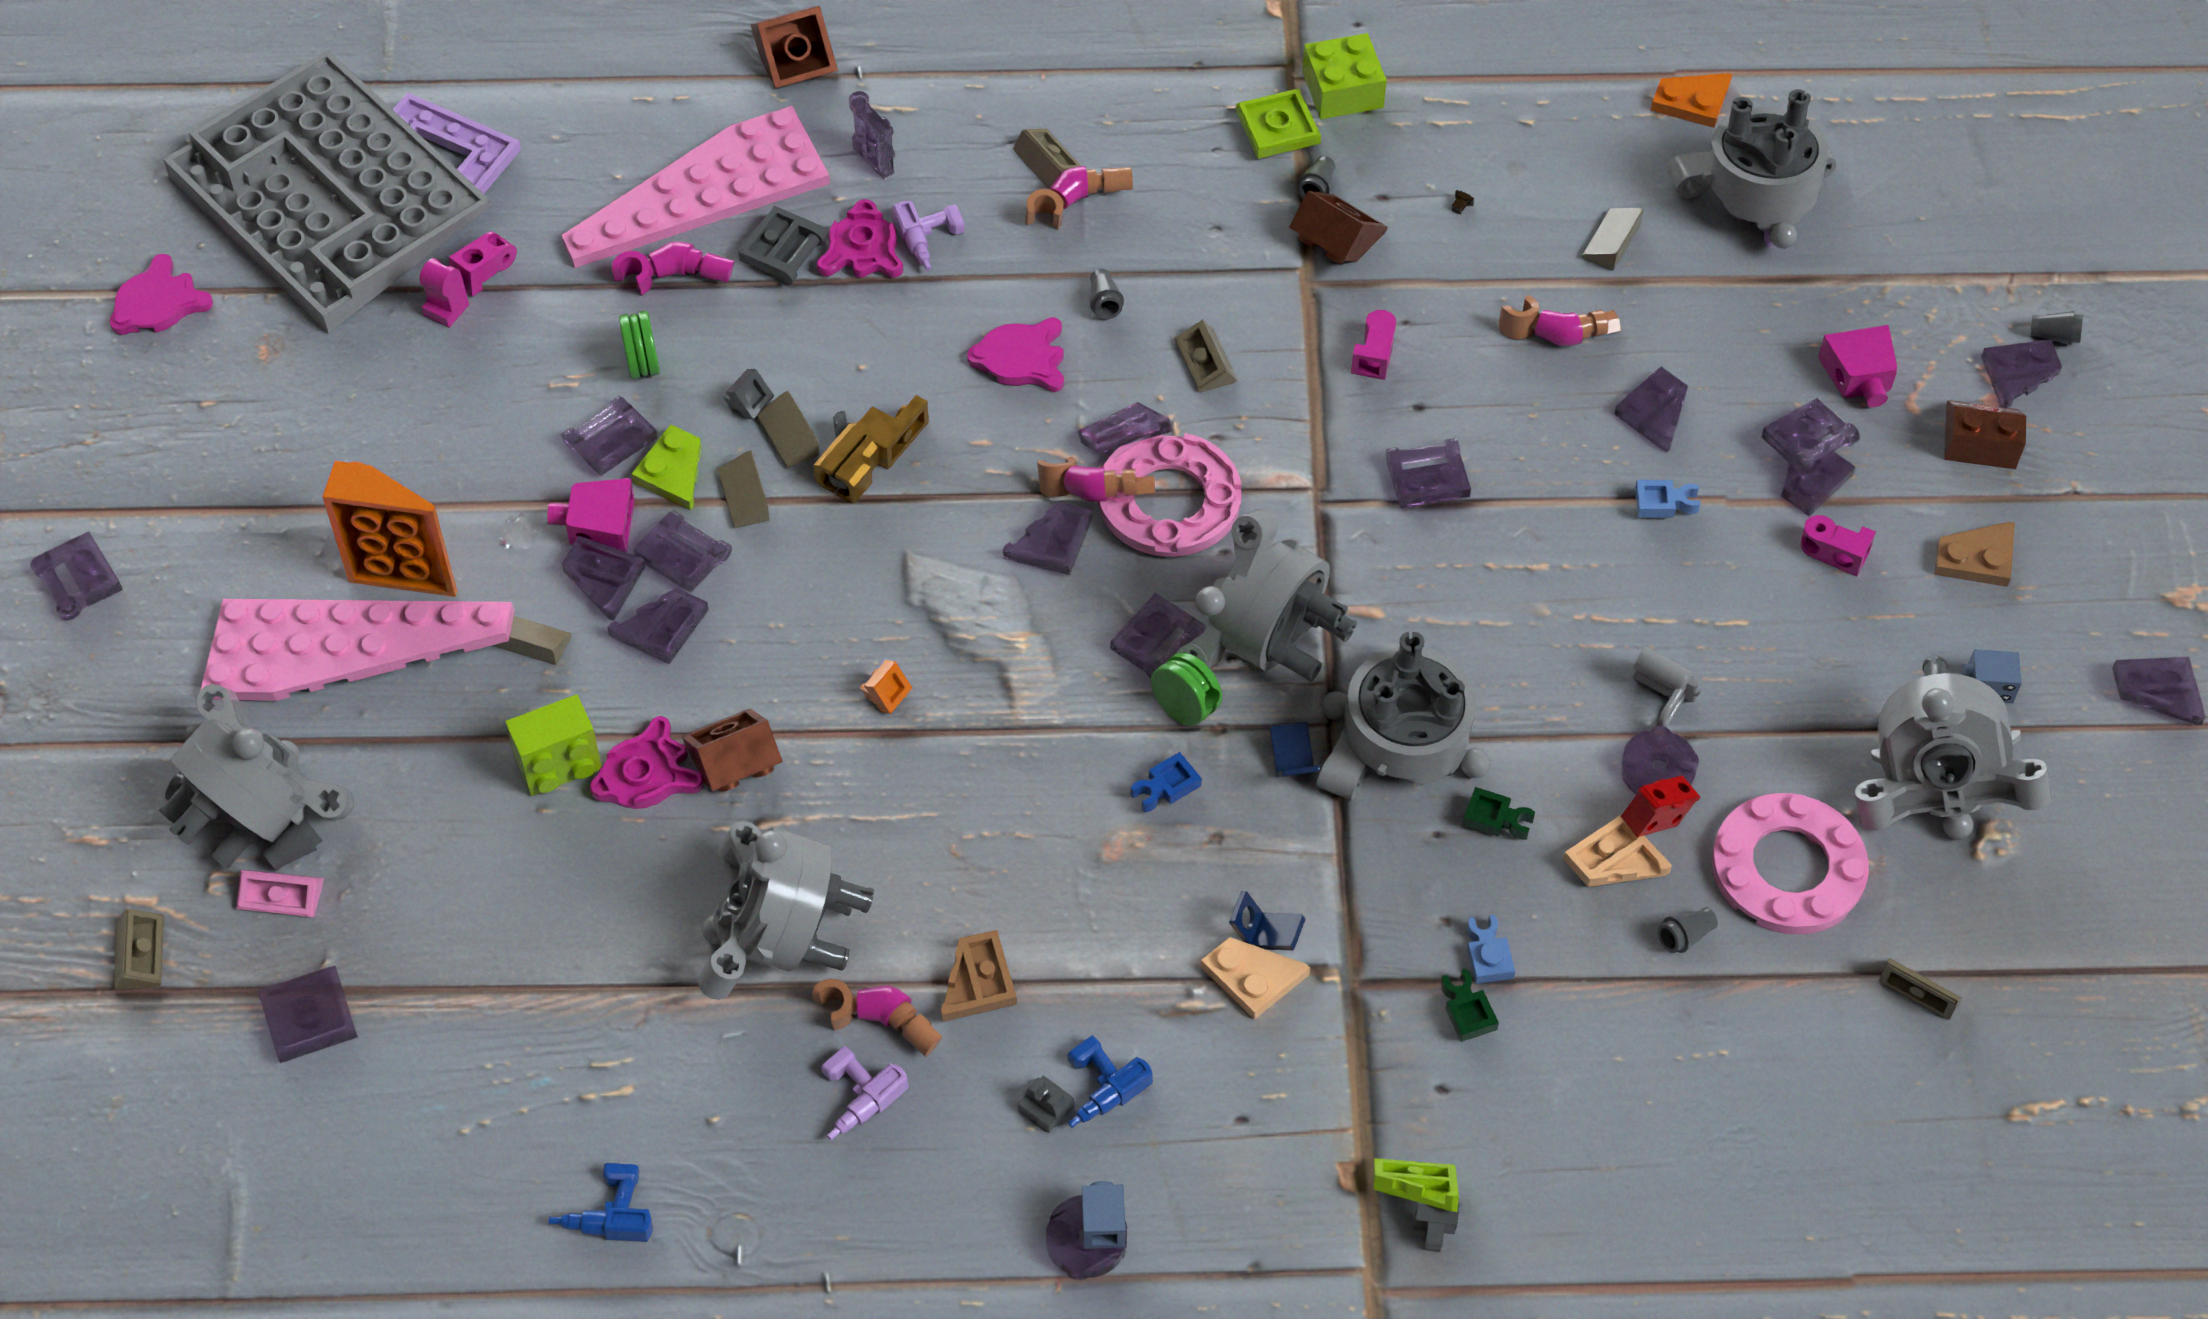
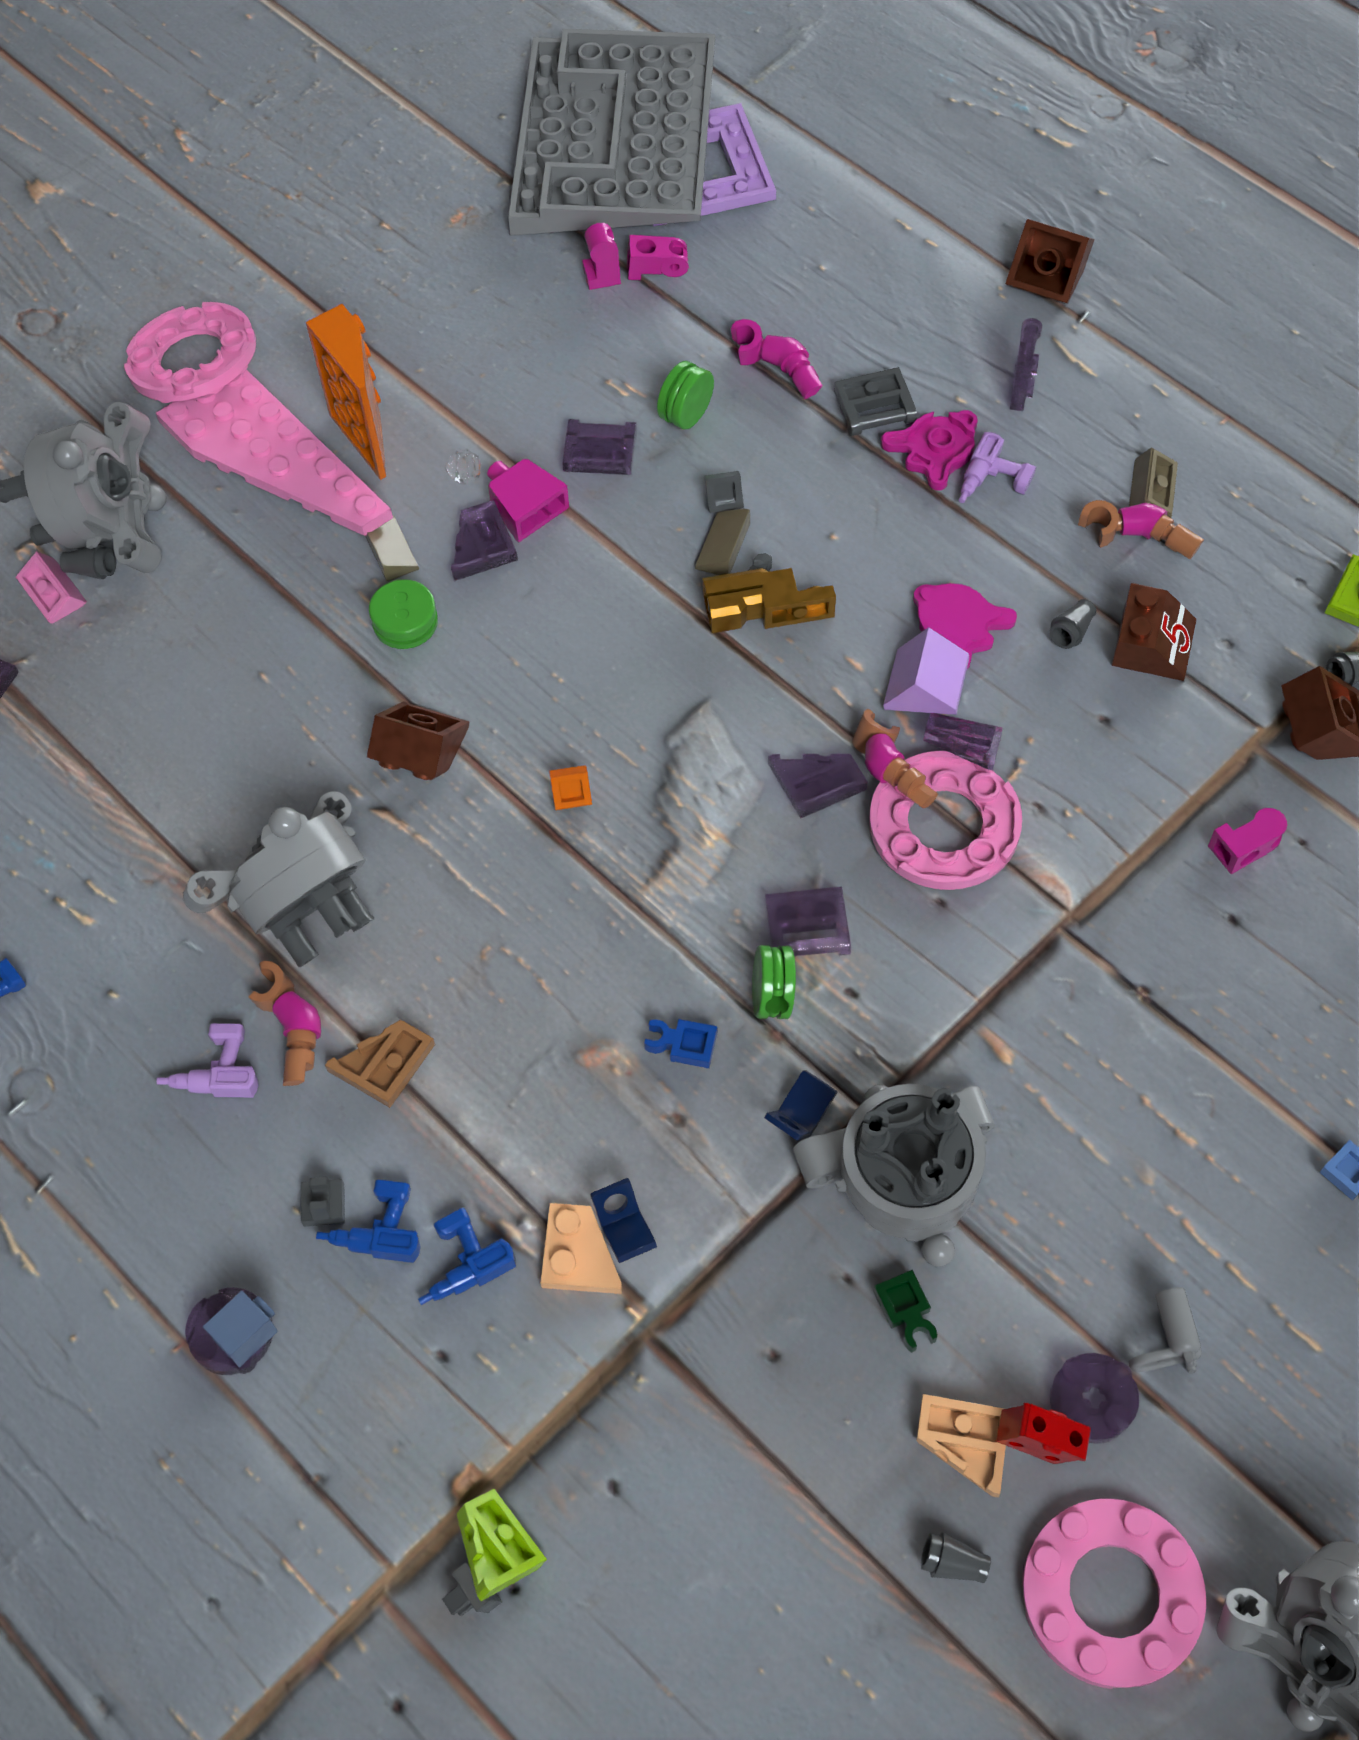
camera: 50 degrees right, 5 degrees up
clear purple plate [30,531,123,621] -> none
dark pink tile [110,254,213,335] -> none
lime brick [505,694,602,796] -> none
bright pink wing [562,106,830,268] -> none
dark pink tile [590,716,704,809] -> none
clear purple wing [607,588,709,664] -> none
lime wing [631,424,702,510] -> none
clear purple plate [633,510,732,593] -> none
dark tan slope [718,450,770,528] -> none
dark tan slope [1174,319,1238,392] -> none
light grey piece [1177,509,1357,682] -> none
clear purple plate [1386,438,1471,508] -> none
dark green plate [1441,968,1499,1042] -> none
medium blue plate [1467,914,1515,984] -> none
none -> bright pink plate [124,302,256,403]
none -> bright green head [369,579,438,649]
none -> blue piece [418,1208,516,1305]
none -> lavender slope [883,627,969,715]
none -> copper slope [1112,583,1197,681]

